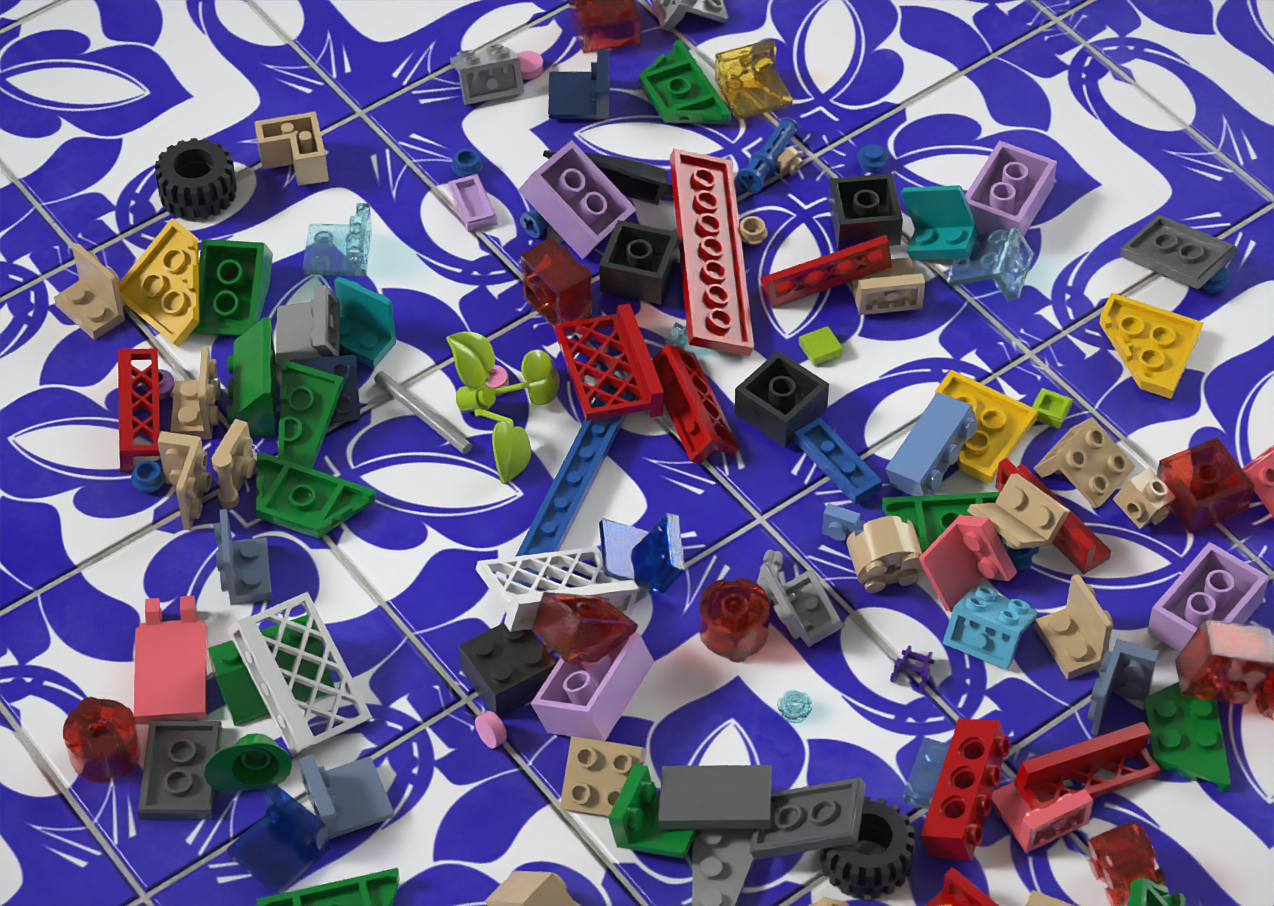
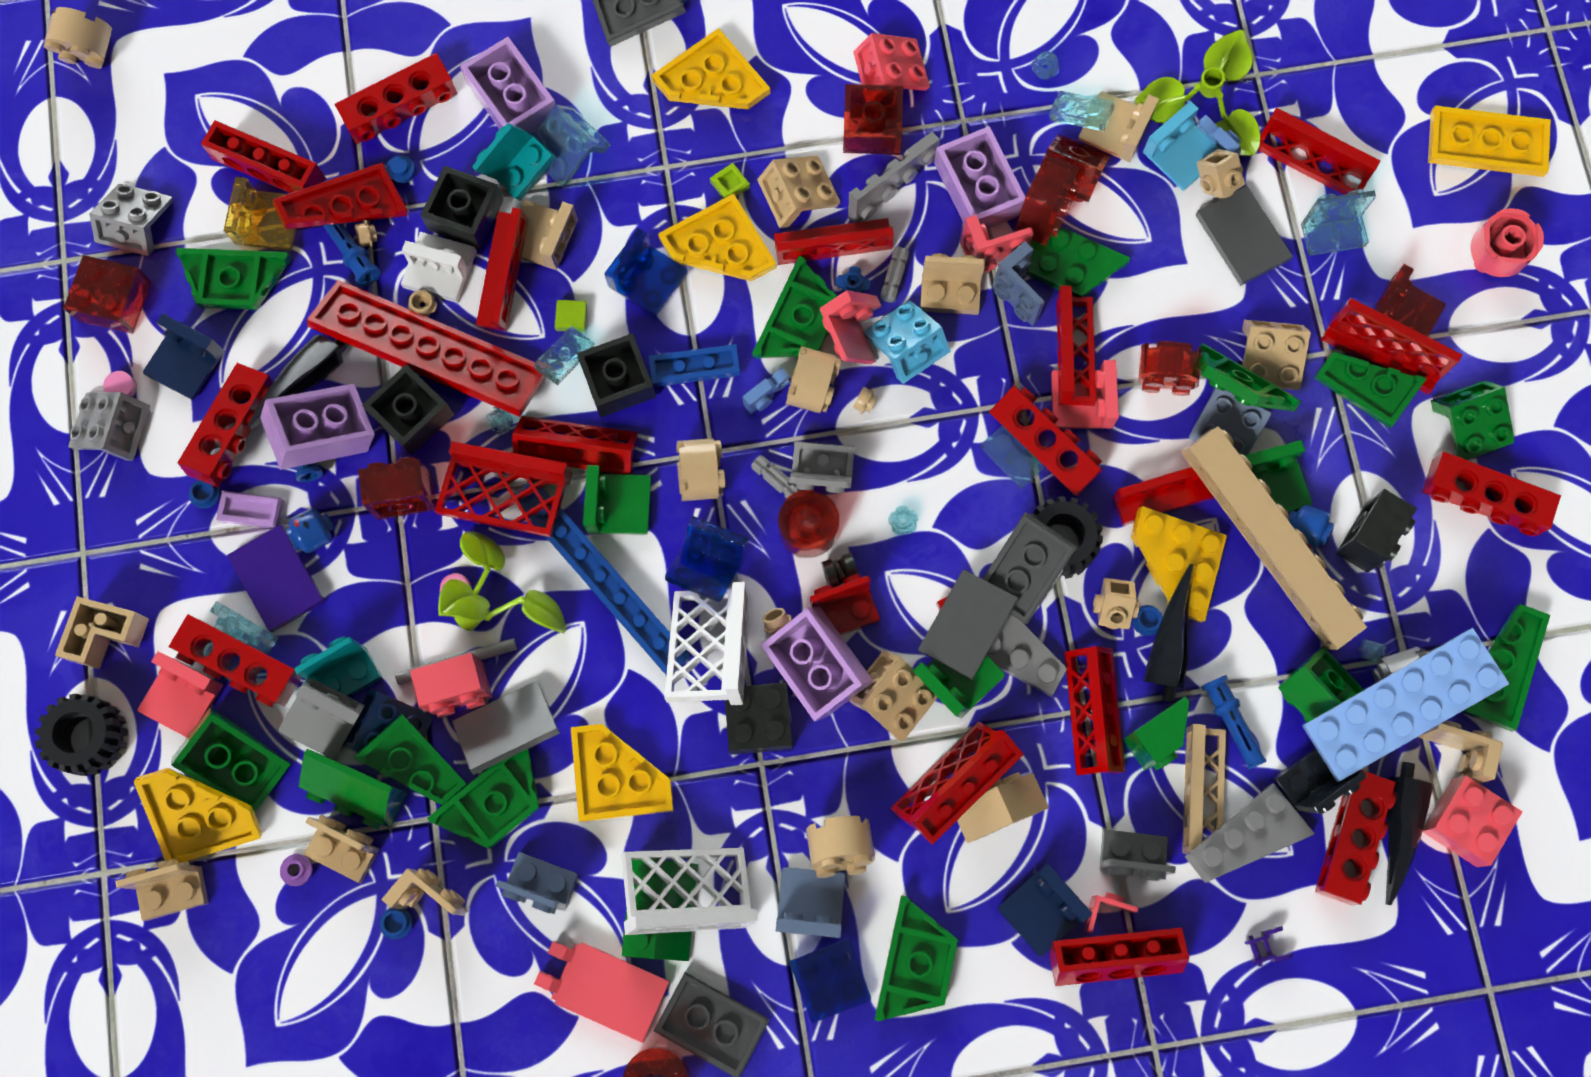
camera: 60 degrees left, 25 degrees up
red fence [118,348,160,472] -> none
green piece [204,733,292,792] -> none
tan plate [212,419,256,509] -> none
bright pink tile [475,711,507,749] -> none
clear red slope [532,592,638,665] -> none
medium blue brick [885,392,978,496] -> none
dark purple piece [890,645,935,692] -> none
tan bracket [967,474,1070,550] -> none
tan brick [1113,467,1176,529] -> none
none -> coral bracket [138,651,223,738]
none -> red brick [168,614,302,707]
none -> red brick [177,363,273,488]
none -> red brick [201,120,326,193]
none -> dark purple tile [227,524,325,633]
none -> red wing [273,163,408,229]
none -> blue head [286,508,335,553]
none -> red brick [334,52,458,144]
none -> white bracket [401,232,477,303]
none -> coral brick [410,652,493,718]
none -> dark grey tile [452,681,560,775]
none -> clear light blue plate [534,326,595,386]
none -> yellow plate [571,724,674,822]
none -> green bracket [583,465,651,535]
none -> clear blue bracket [604,228,688,316]
none -> tan brick [676,438,725,502]
none -> tan brick [806,816,875,878]
none -> red bracket [810,574,880,636]
none -> pearl dark grey wheel [821,553,858,588]
none -> light grey wing [848,132,940,223]
none -> tan plate [853,386,878,415]
none -> light grey axle [880,246,909,303]
none -> red fence [890,721,1024,845]
none -> coral bracket [960,215,1033,273]

